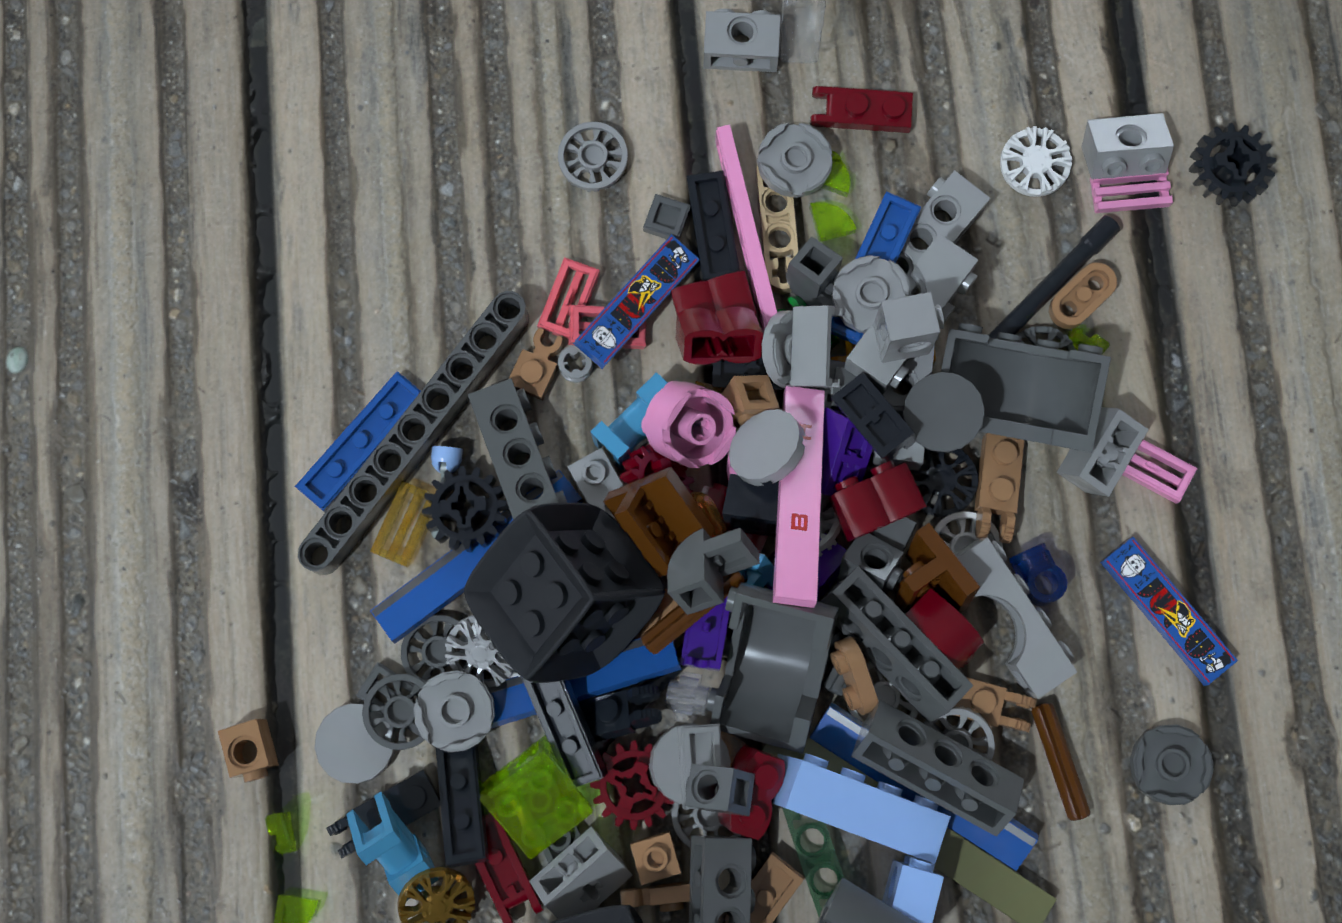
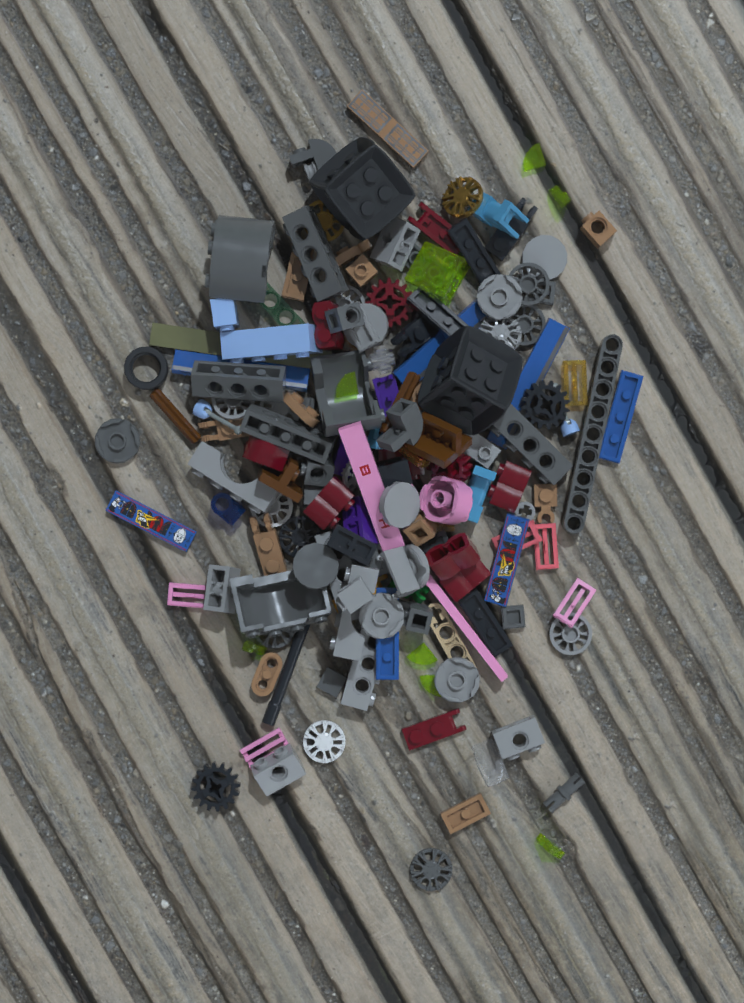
camera: 155 degrees right, 10 degrees up
none -> black tyre [124,346,169,390]
none -> hinge [193,399,242,435]
none -> dark grey tile [317,666,347,698]
none -> clear neon green tile [335,371,359,398]
none -> dark red brick [486,460,532,513]
none -> bright pink tile [553,578,596,629]

